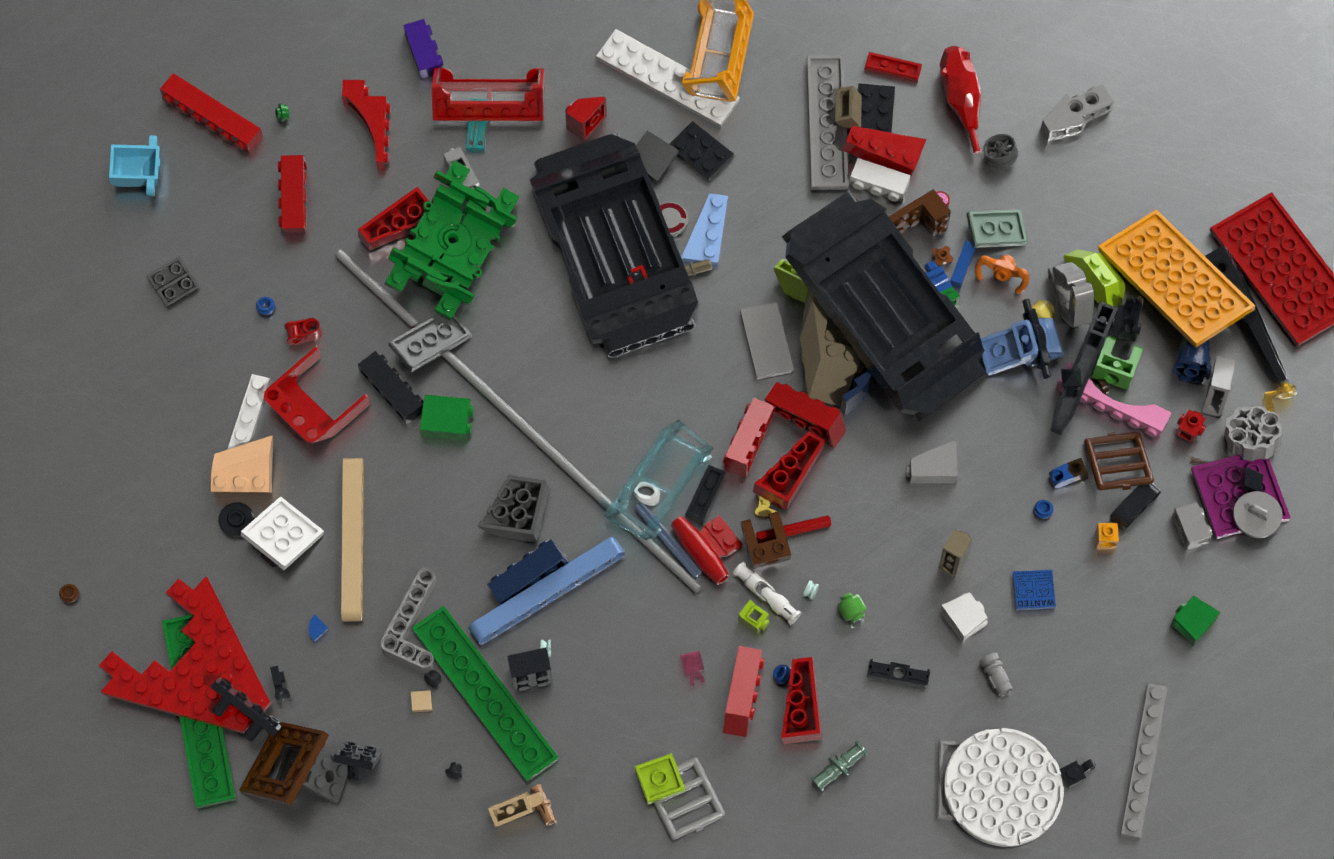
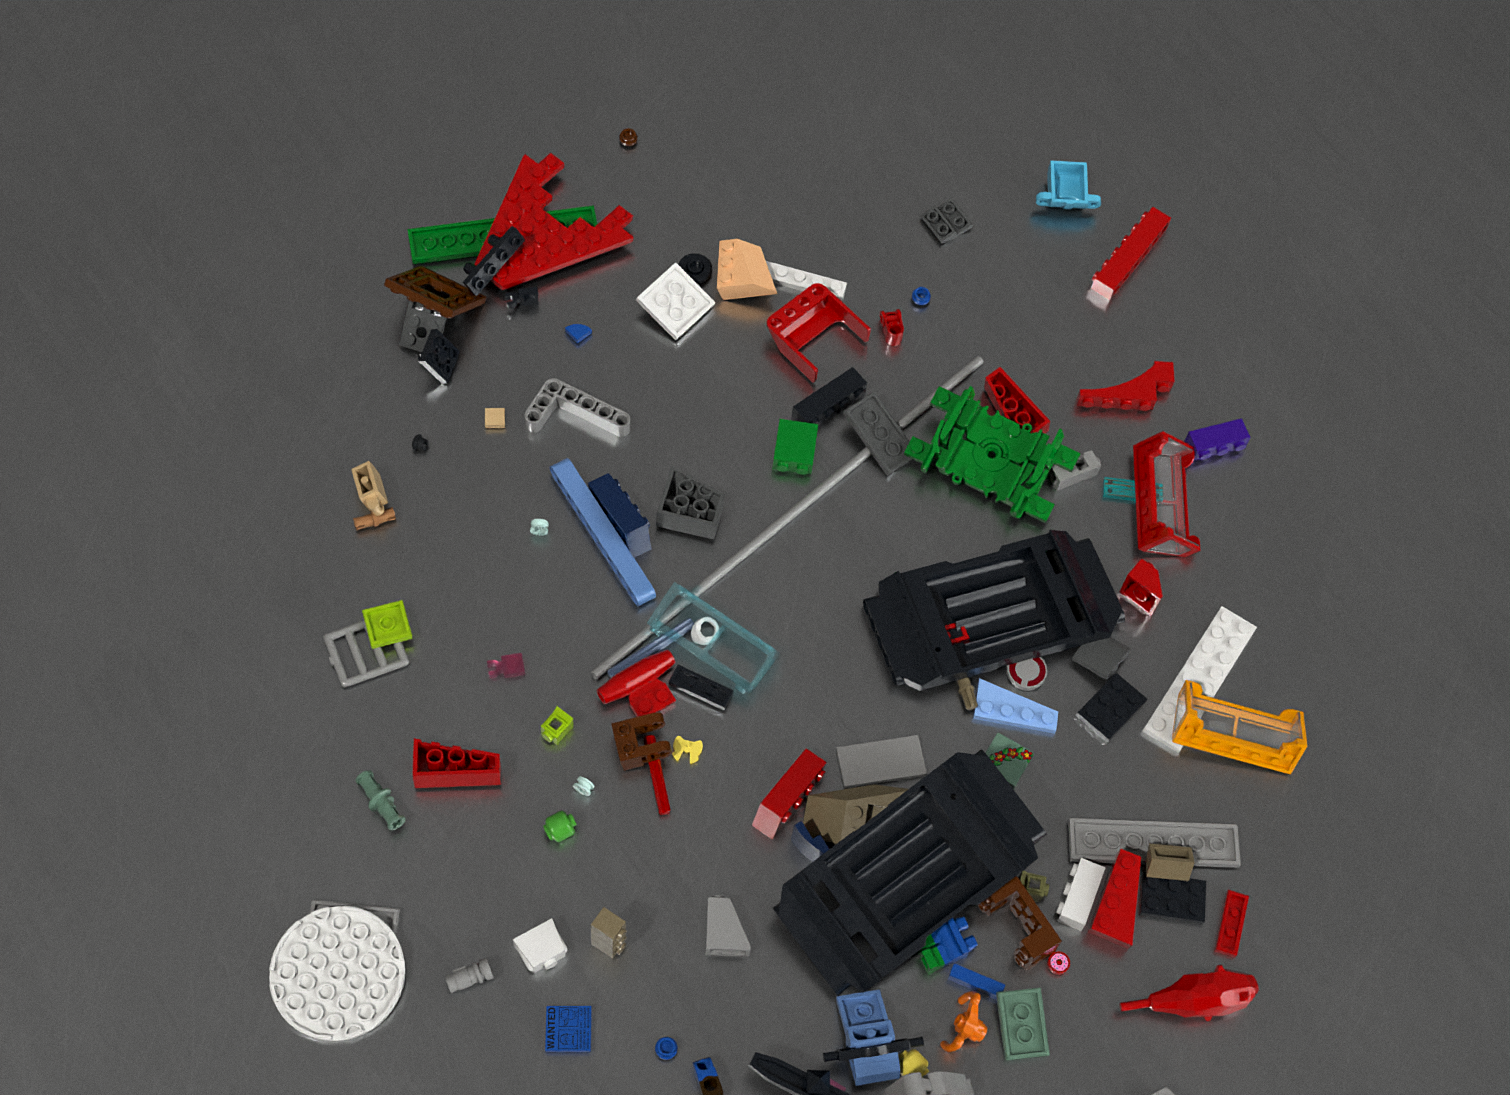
camera: 85 degrees right, 5 degrees down
green plate [275,103,289,122] -> none
red wedge [277,155,307,232] -> none
tan beam [341,458,364,622] -> none
green plate [412,606,559,782] -> none
black piece [424,670,441,687] -> none
black brick [507,648,553,691] -> none
wedge [722,398,775,479] -> none
wedge [723,646,765,737] -> none
white piece [732,561,802,626] -> none
red wedge [753,431,825,511] -> none
blue plate [773,665,791,684] -> none
black piece [867,659,930,688] -> none
dark orange plate [932,246,953,265] -> none
dark grey wheel [983,134,1019,168] -> none
black plate [1059,758,1096,789] -> none
none -> sand green tile [986,733,1034,788]

